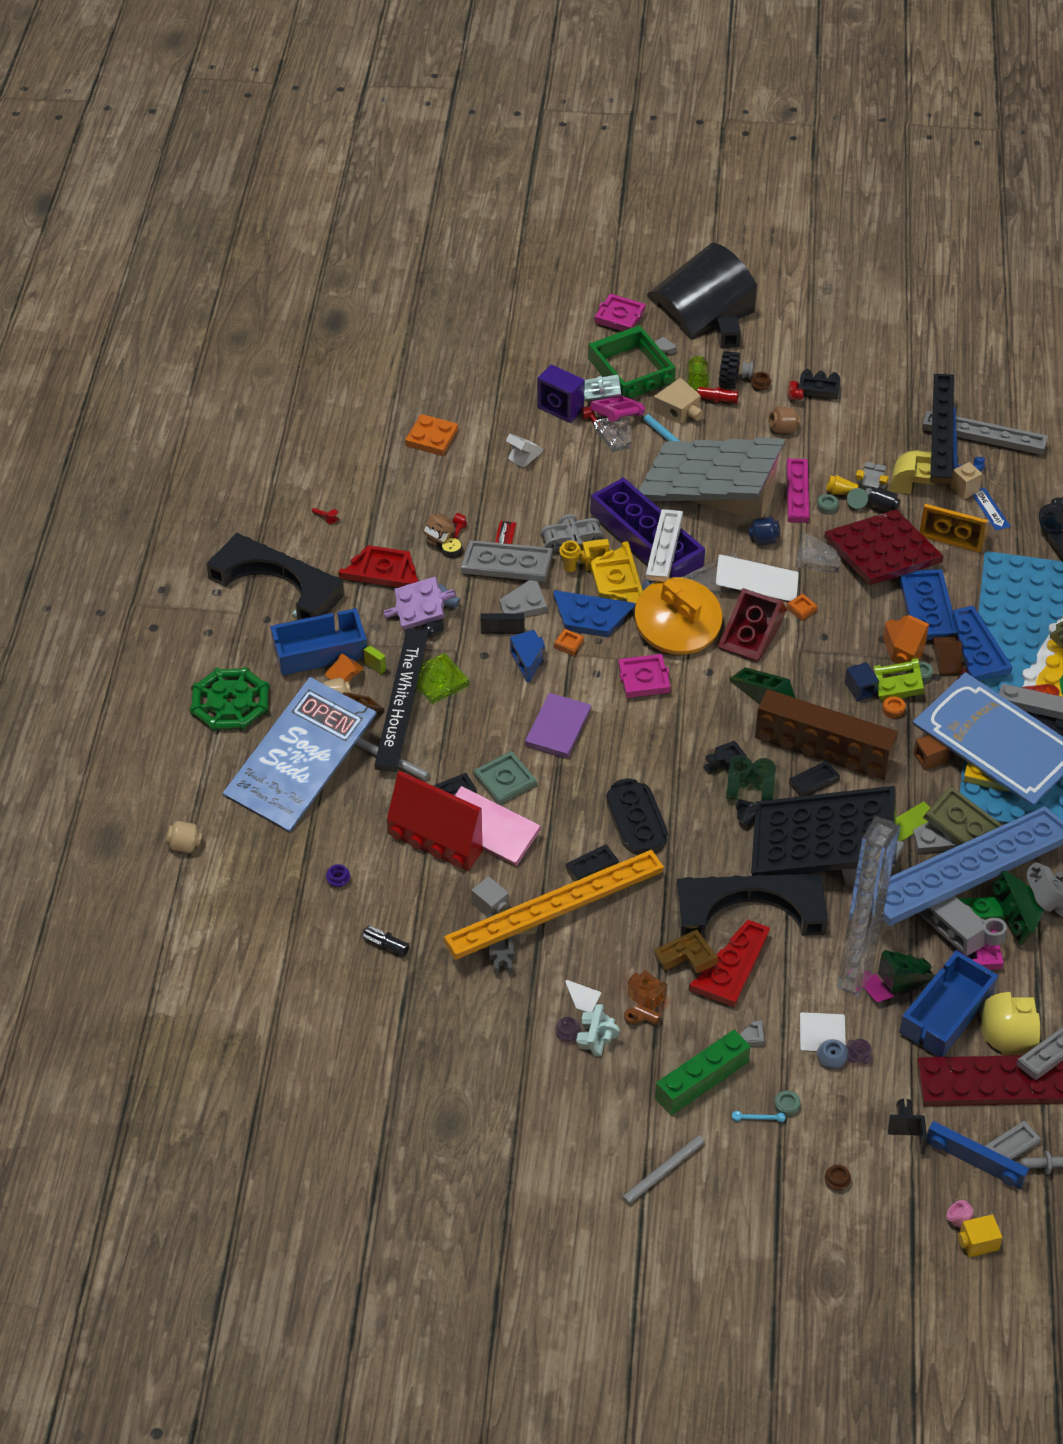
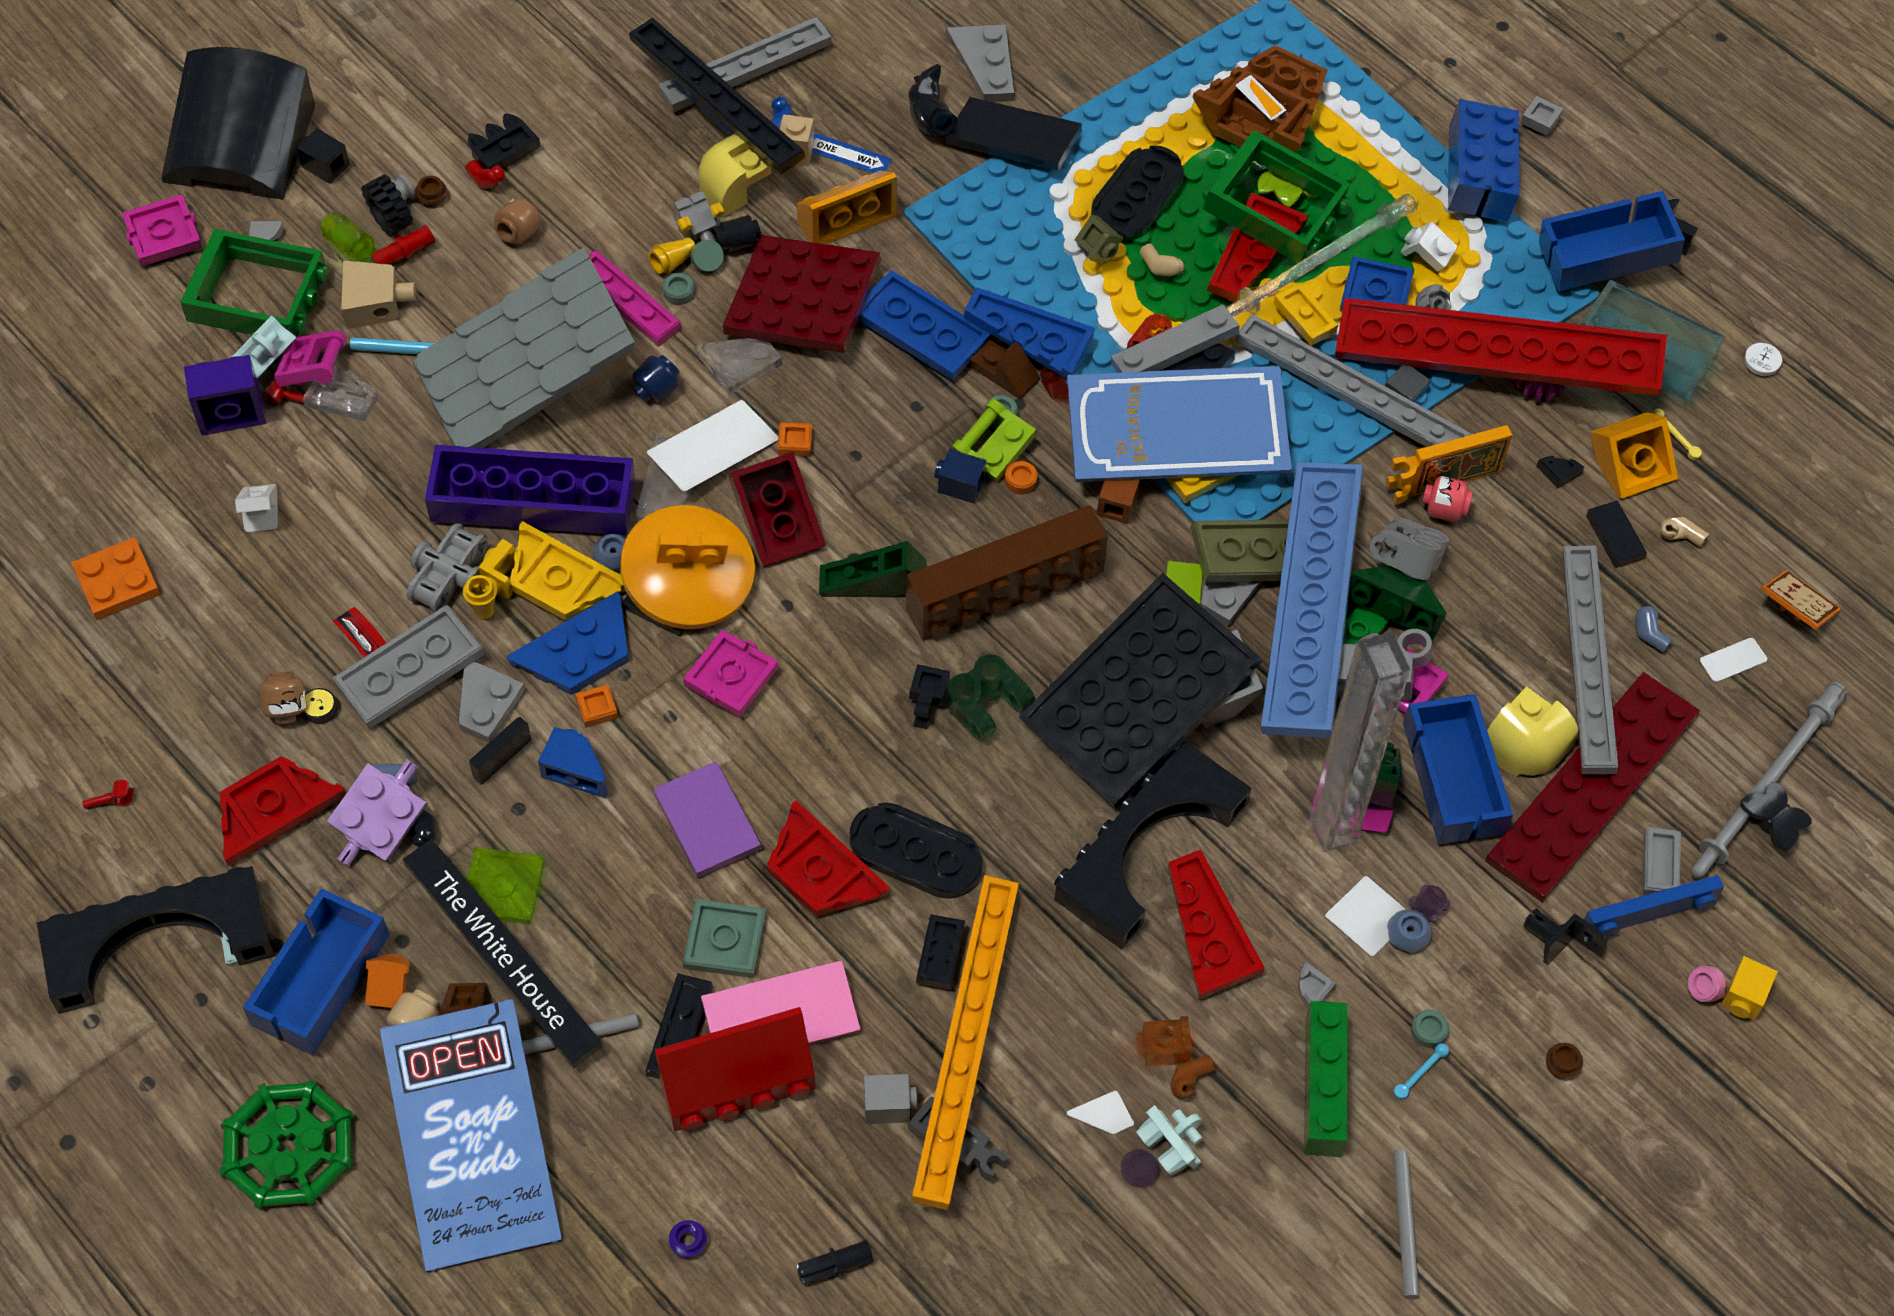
camera: 50 degrees left, 10 degrees up
lime tile [364,645,386,675] -> none
red hand [452,513,467,538] -> none
white plate [646,509,683,582] -> none
pearl gold plate [654,929,719,973] -> none
black tile [736,799,758,826] -> none
black tile [788,760,840,796] -> none
orange slope [883,615,929,664] -> none
none -> red wing [767,800,890,917]

